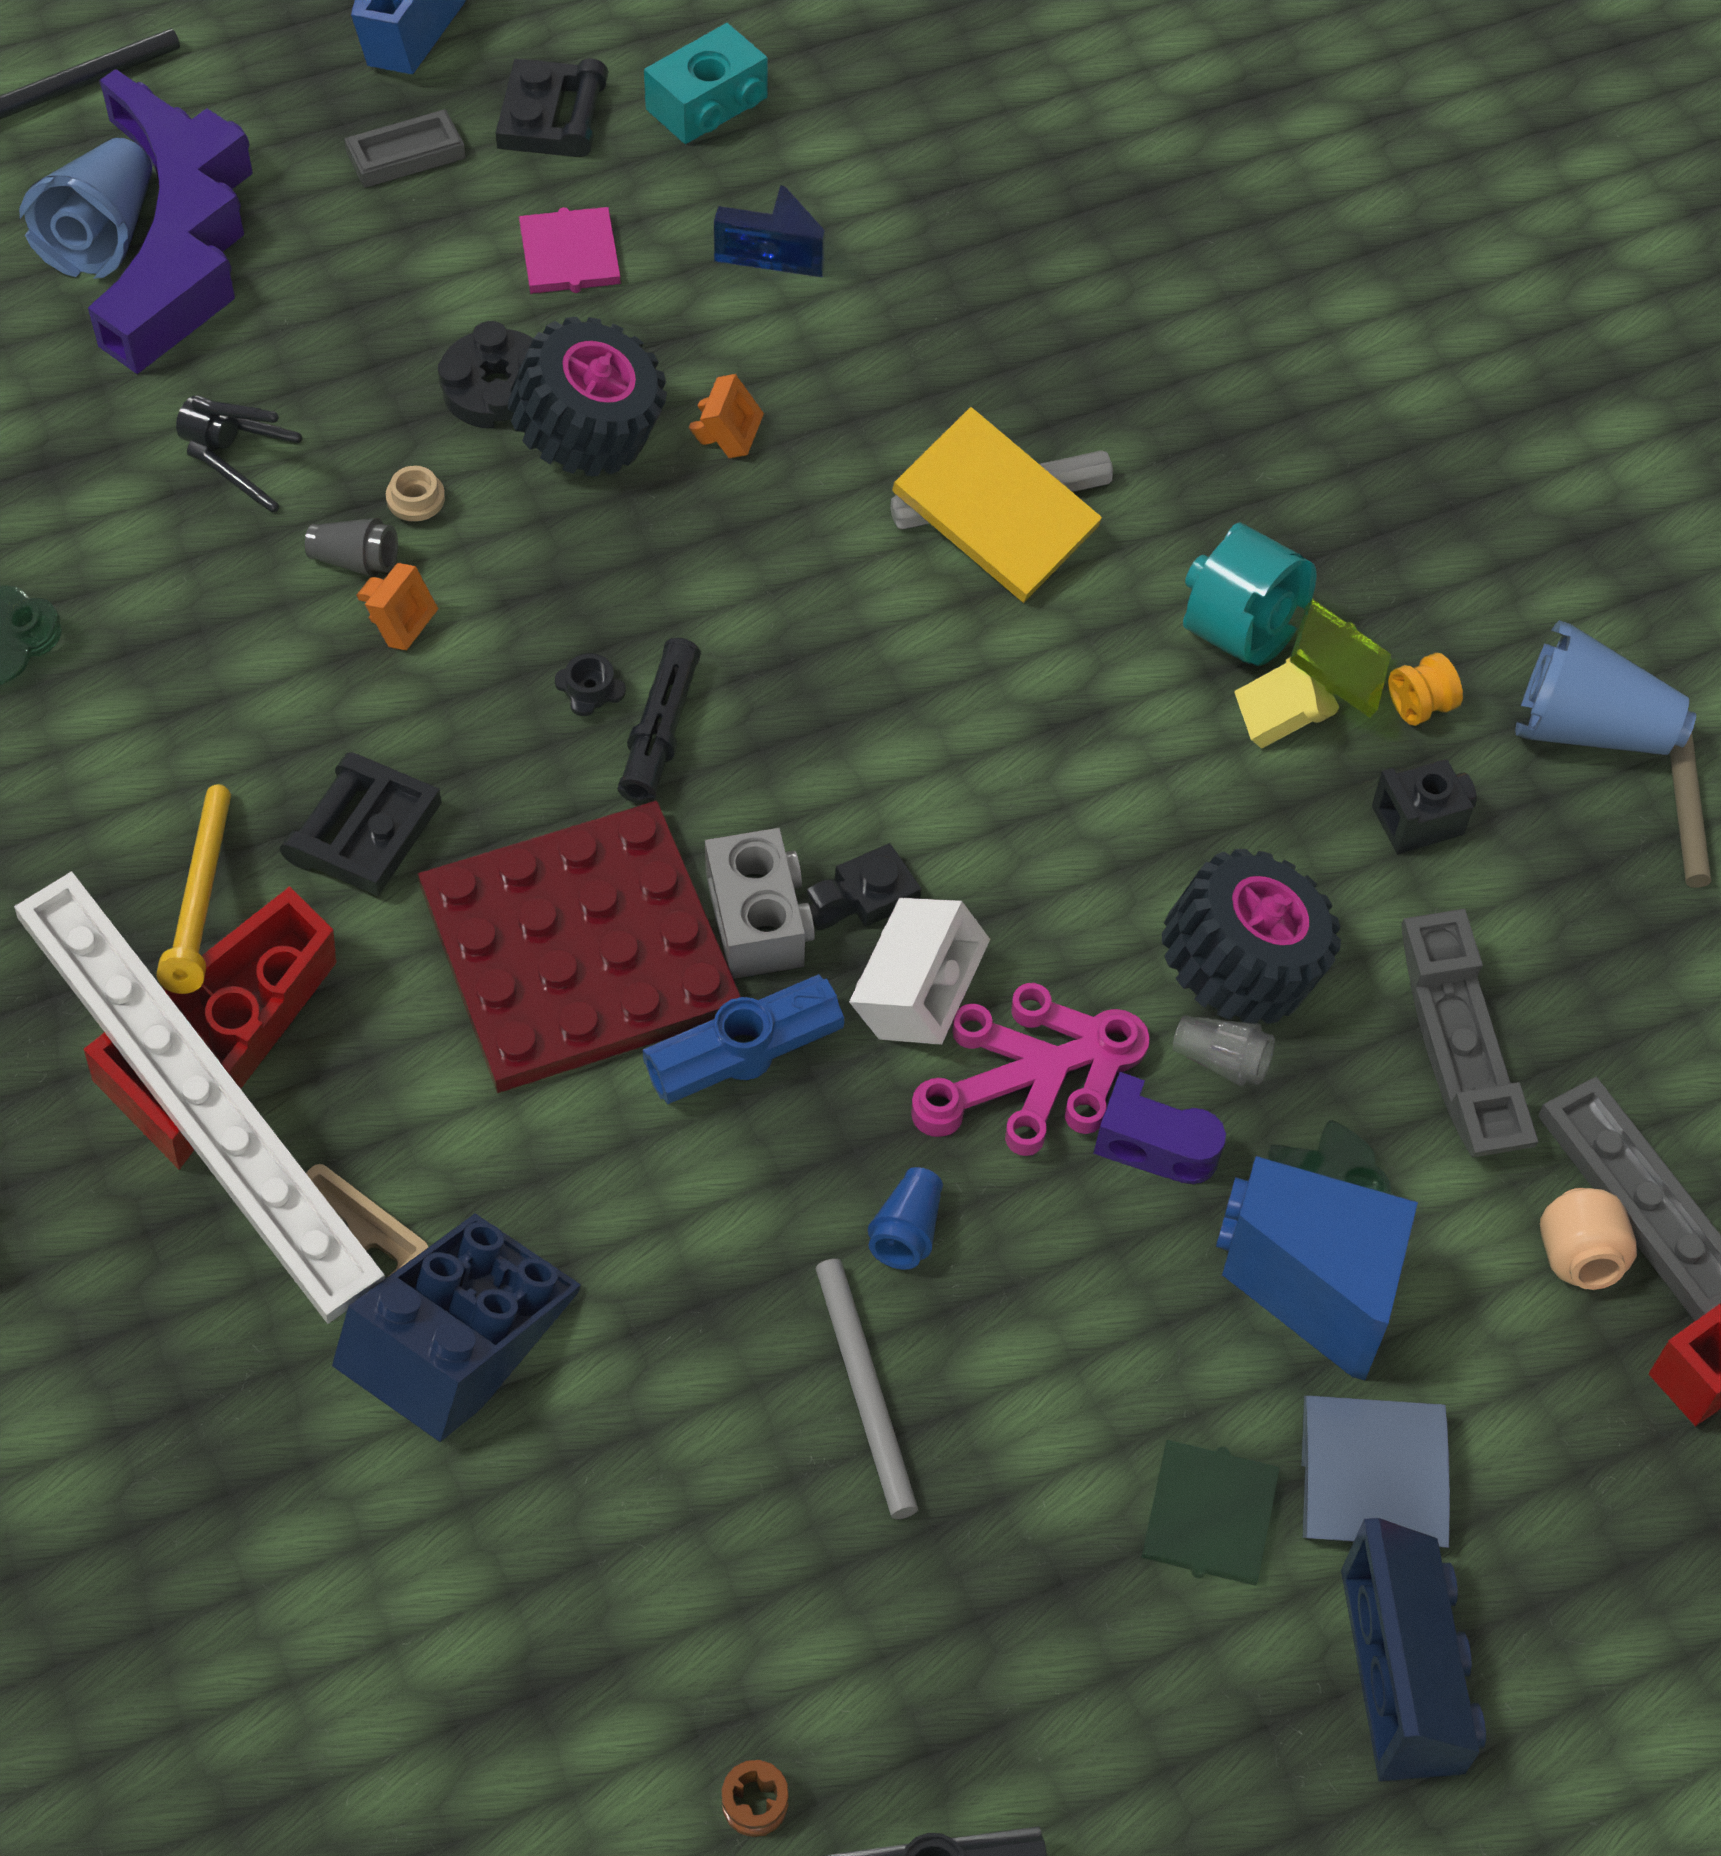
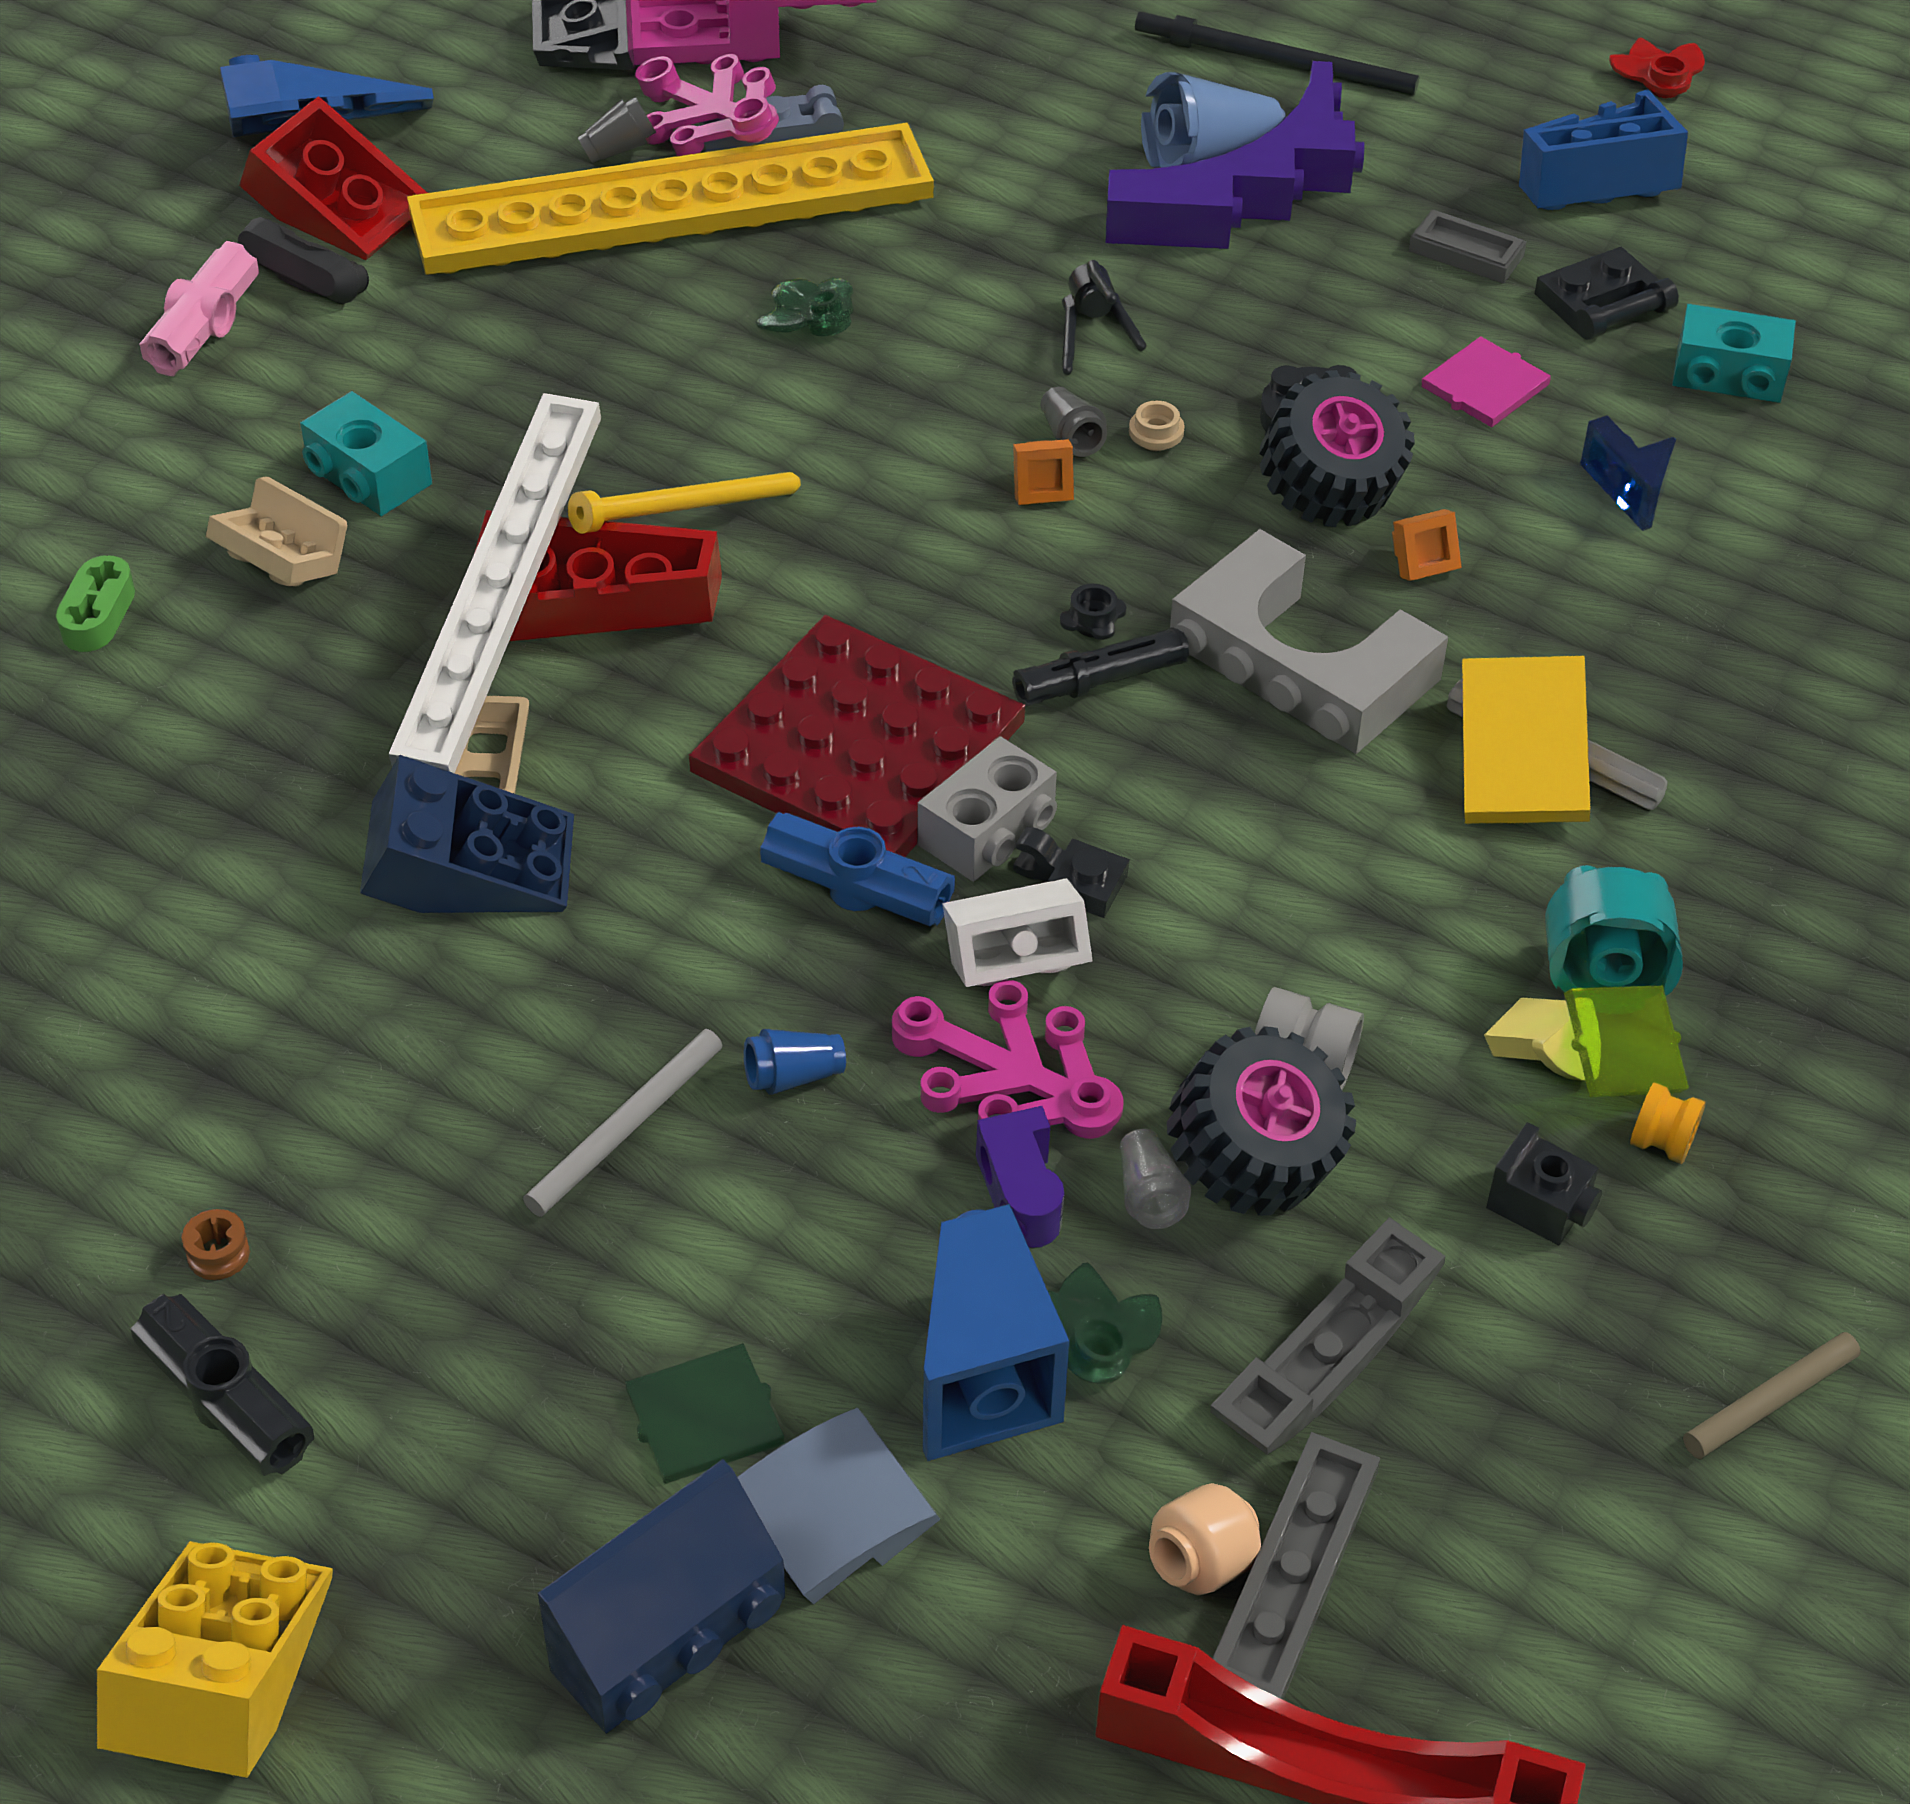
camera: 55 degrees right, 10 degrees down
black plate [280,752,442,896] -> none
medium blue cone [1515,620,1696,755] -> none
none -> light grey arch [1170,529,1448,754]
none -> light grey wheel [1255,987,1364,1090]

